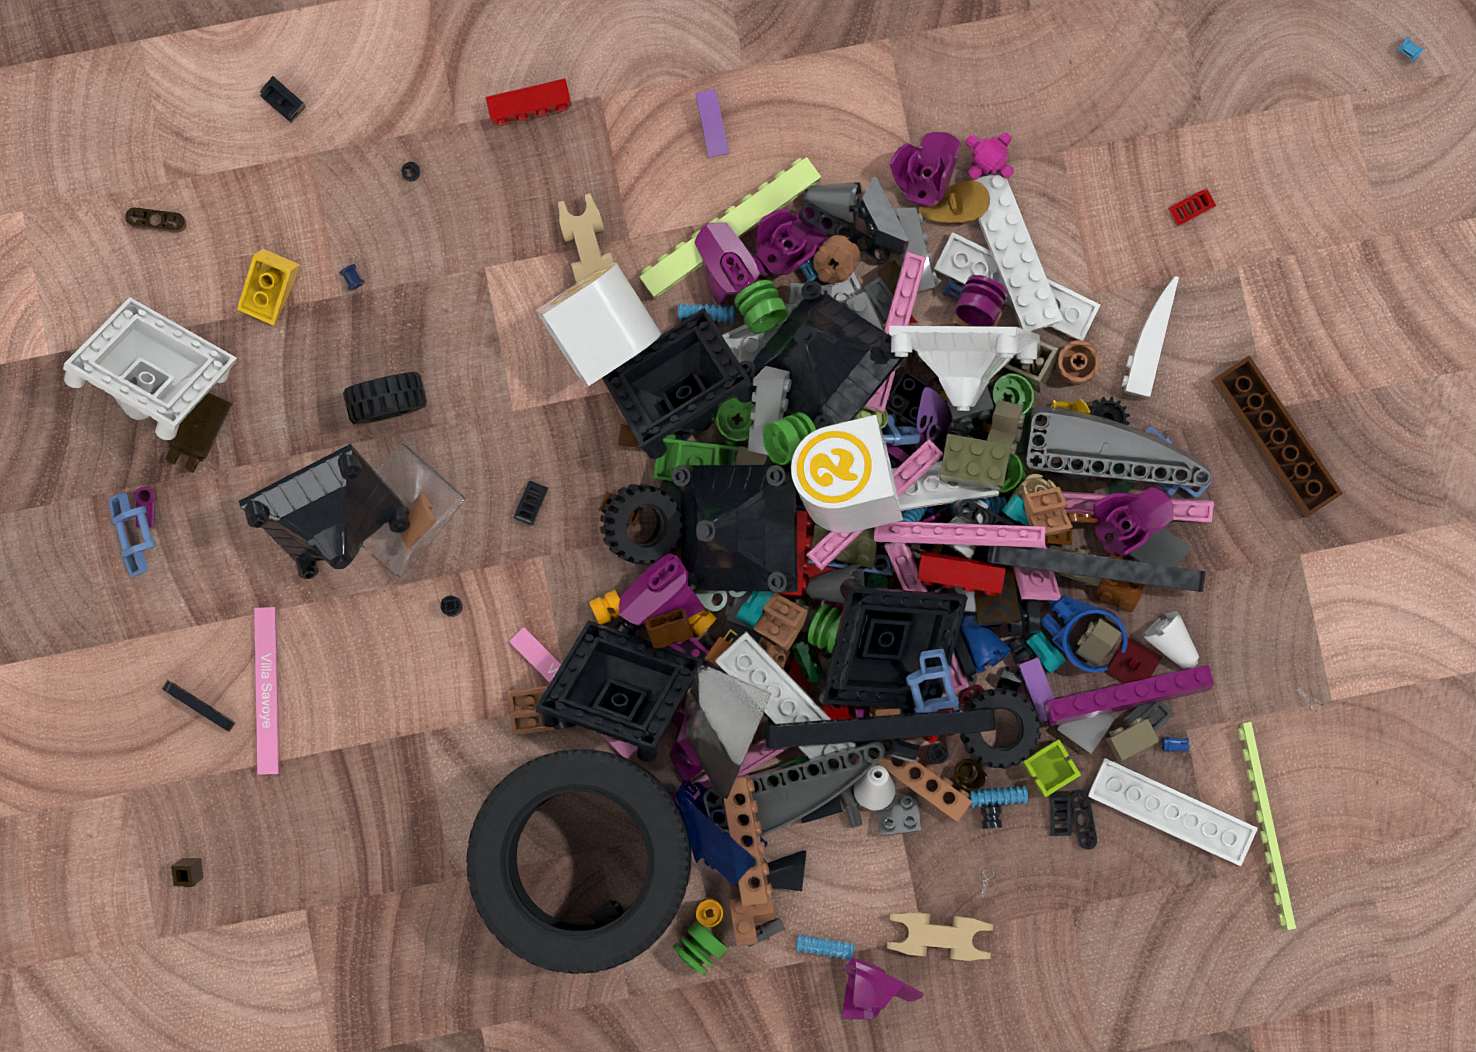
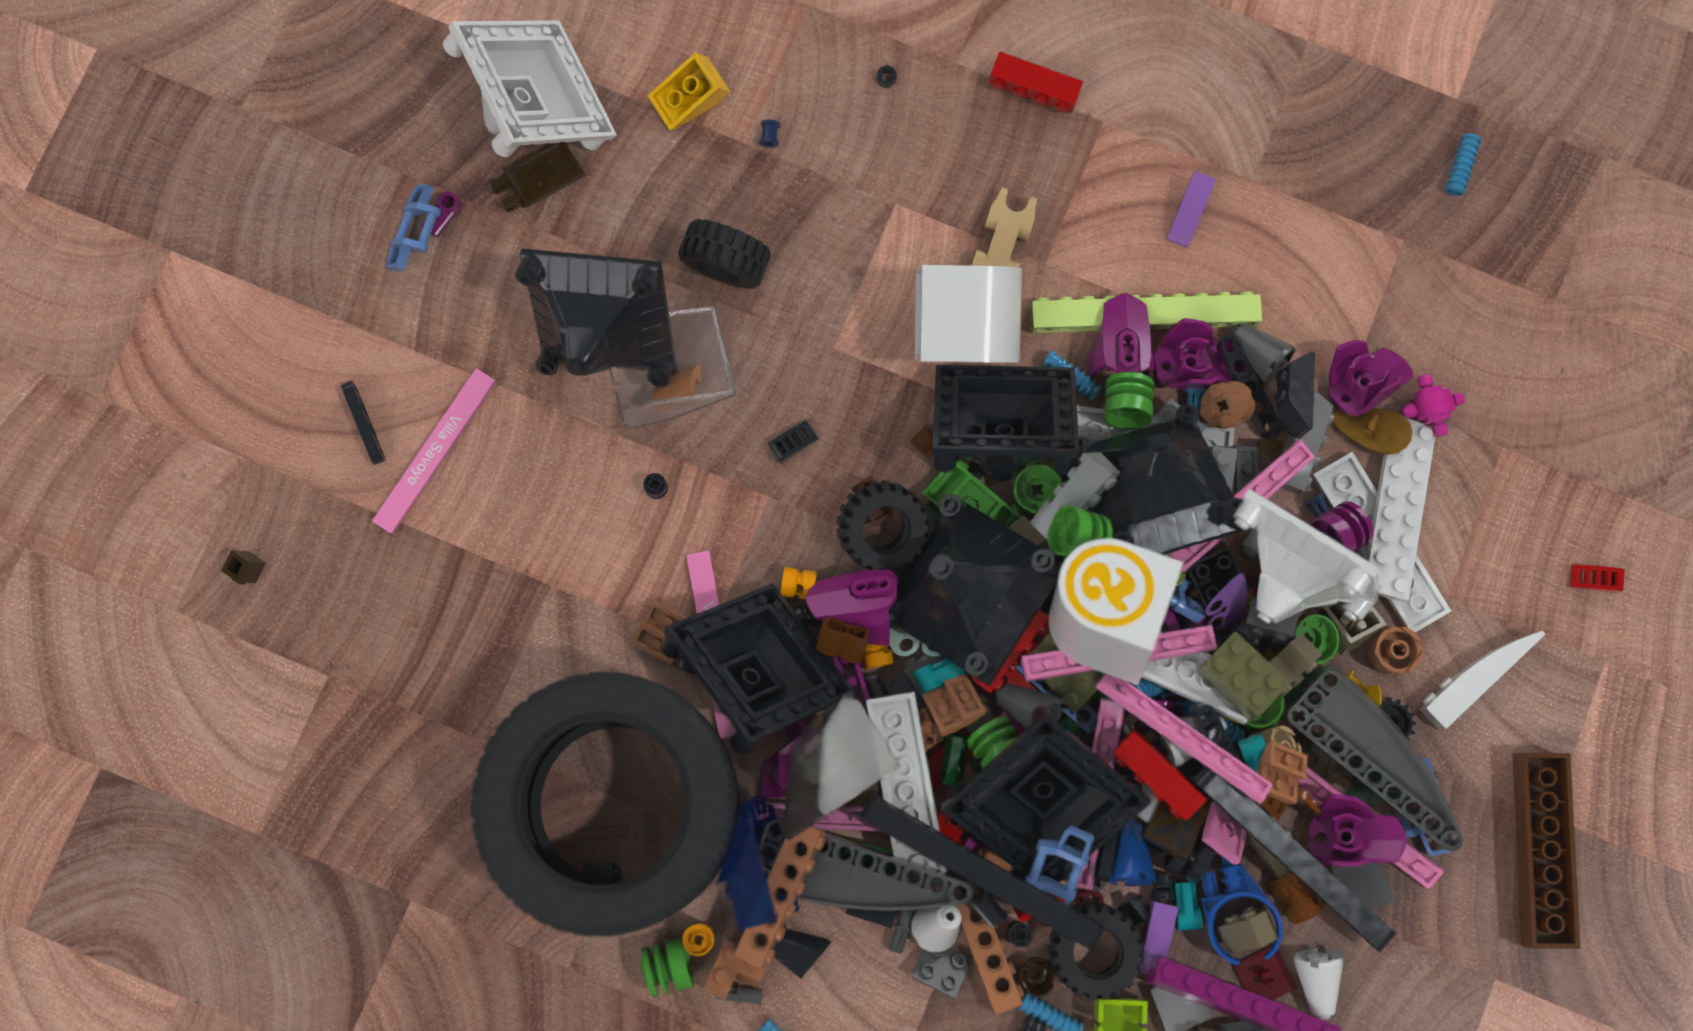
camera: 30 degrees right, 5 degrees down
dark orange piece [704,629,743,669] -> none

